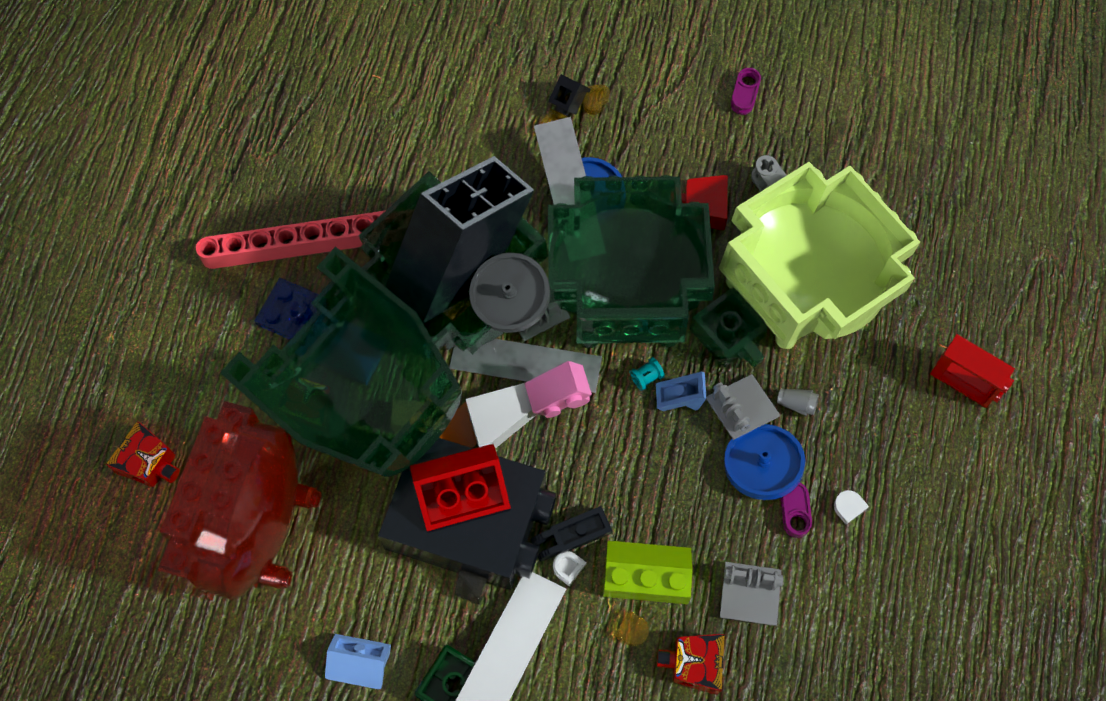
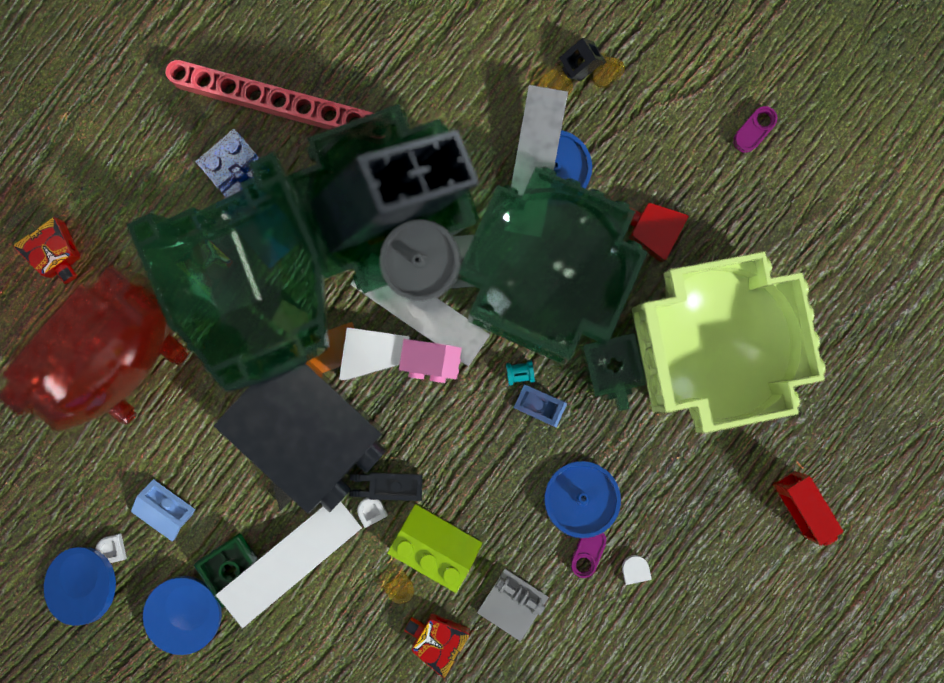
camera: 25 degrees right, 20 degrees up
red slope [410,444,511,531] -> none
light grey hinge [706,374,780,440] -> none
light grey piece [751,155,787,192] -> none
light grey cone [777,388,819,416] -> none

